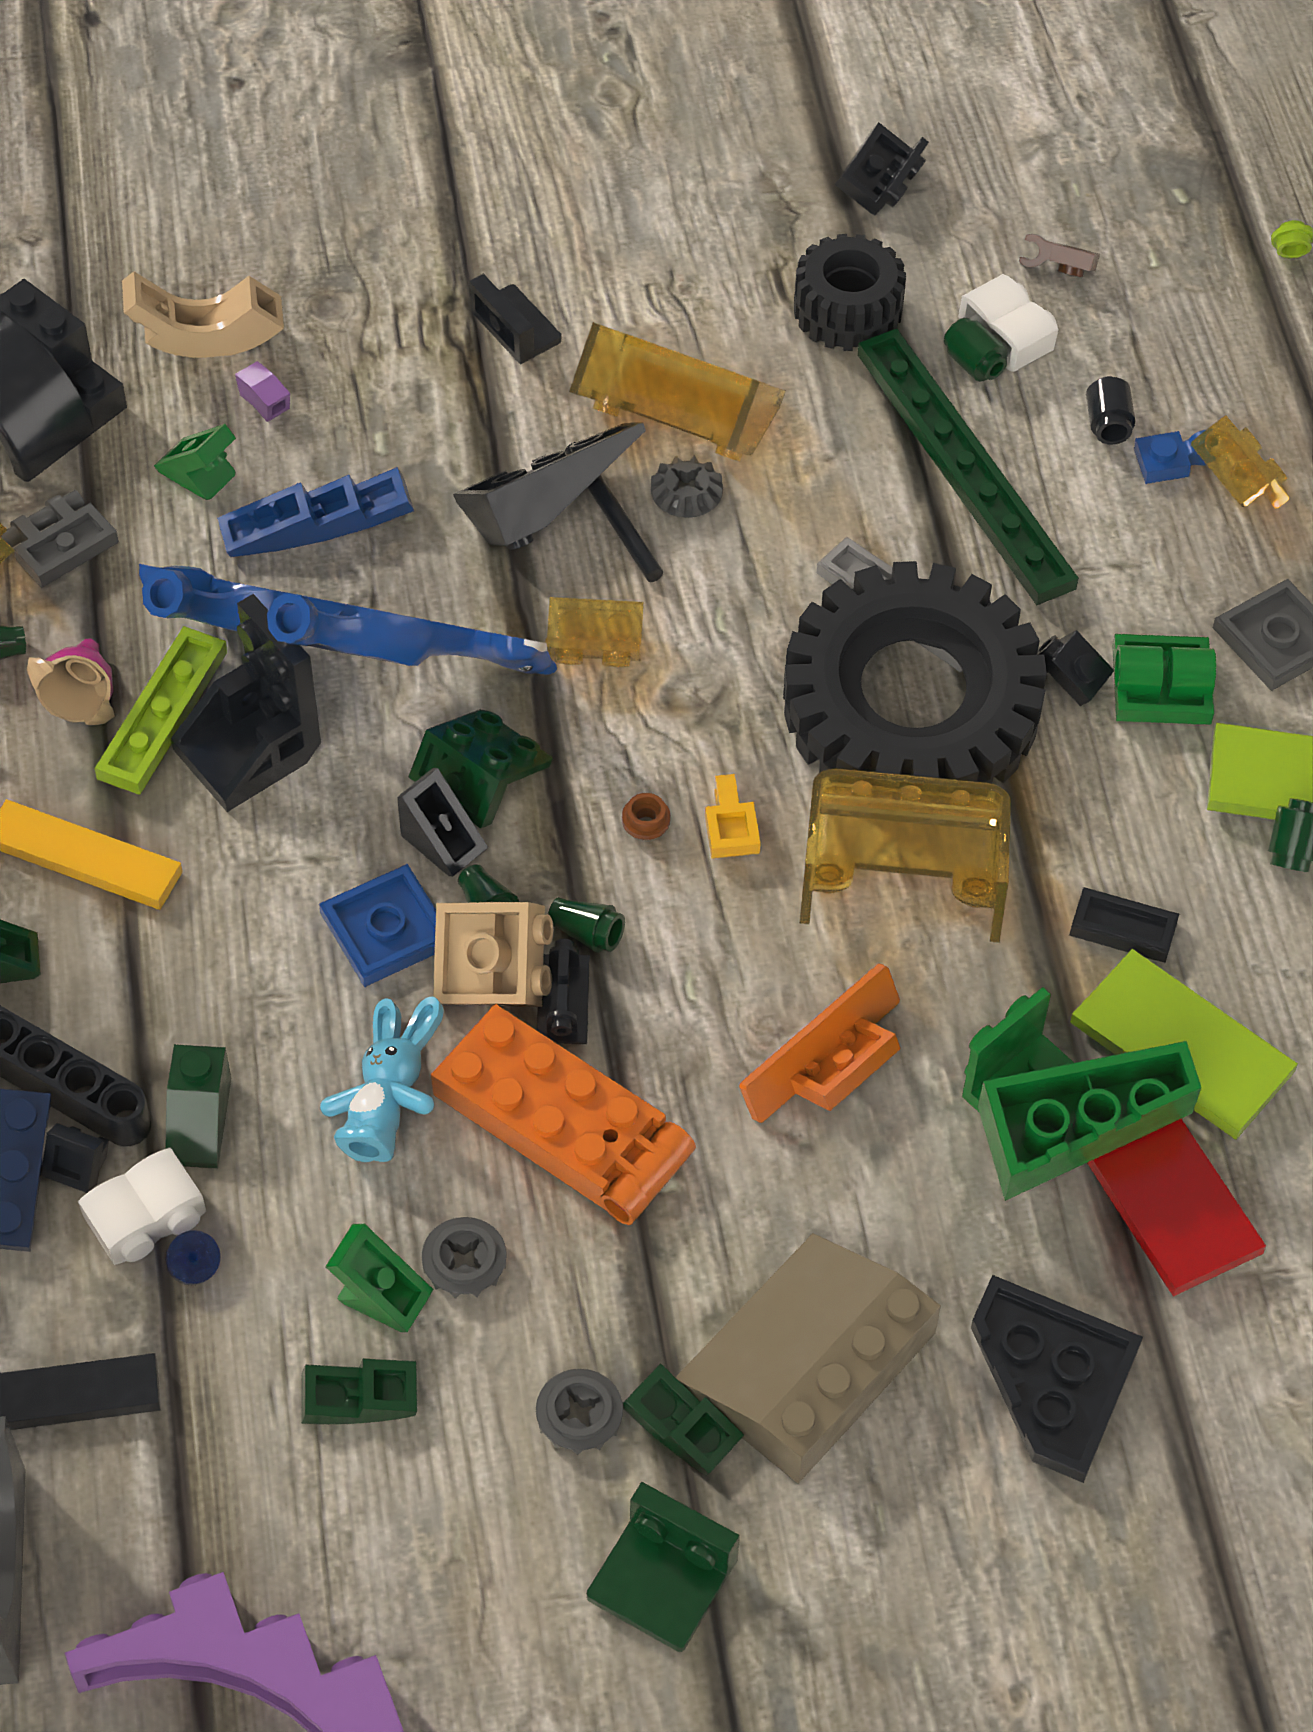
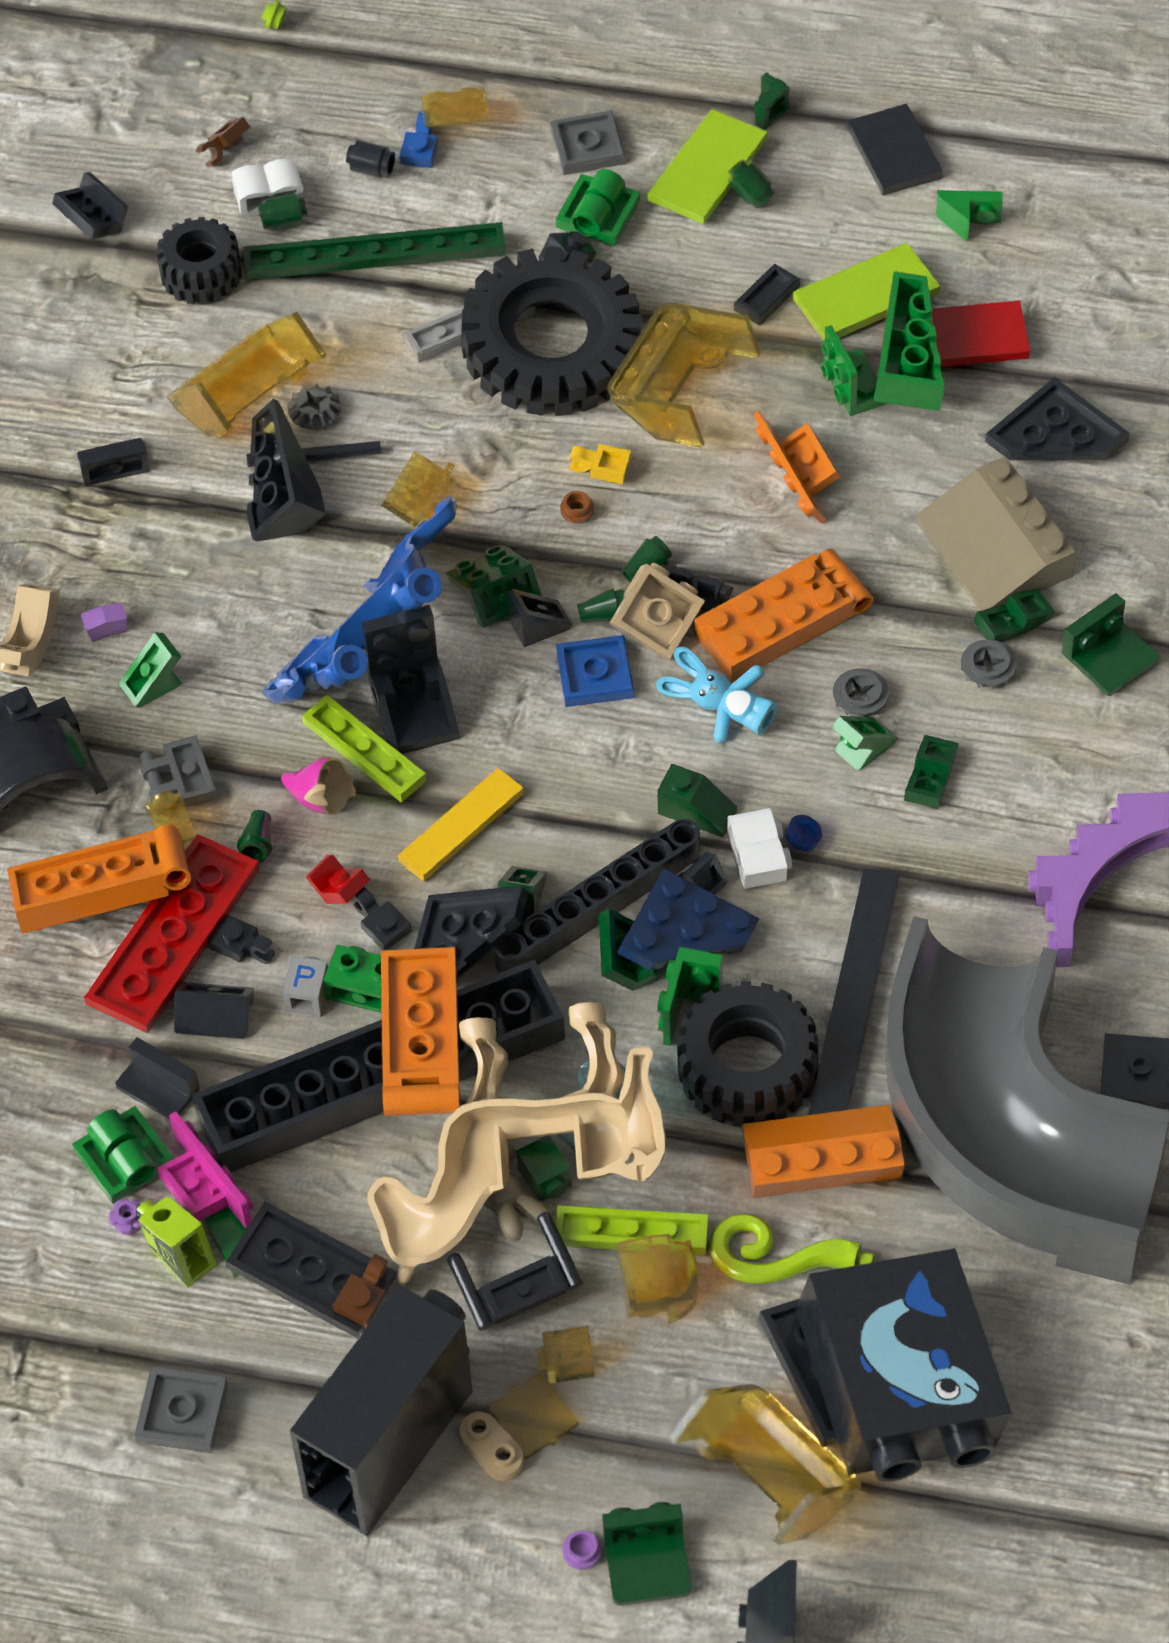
camera: 65 degrees left, 0 degrees up
blue slope [217,467,414,557] -> none

